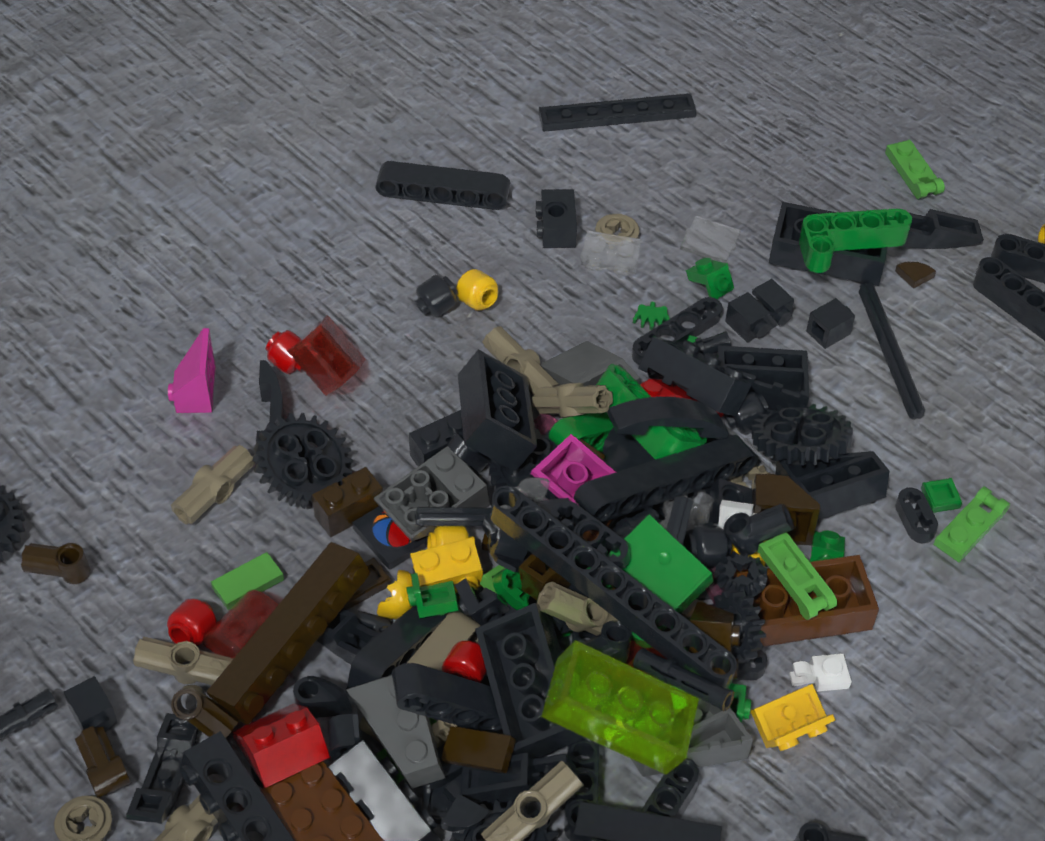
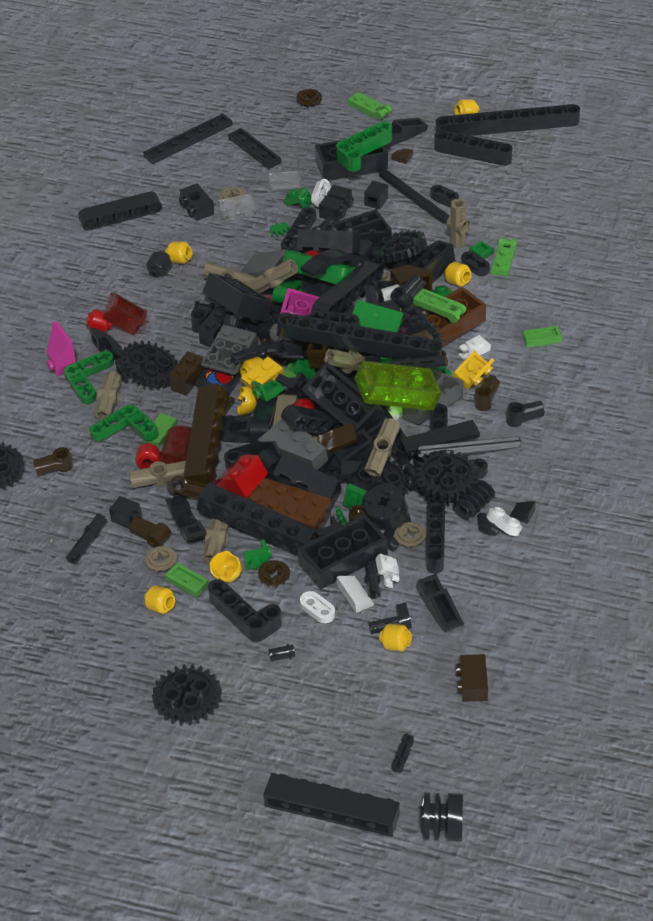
camera: 25 degrees left, 5 degrees down
none -> green beam [64,351,114,404]
none -> green beam [89,405,159,441]
none -> black piece [191,301,215,333]
none -> black tile [228,128,282,170]
none -> dark brown gear [296,89,322,107]
none -> white plate [311,179,331,208]
none -> black beam [430,185,459,207]
none -> yellow head [445,262,471,287]
none -> dark tan piece [446,199,470,249]
none -> dark brown piece [475,375,500,411]
none -> bright green tile [522,326,562,348]

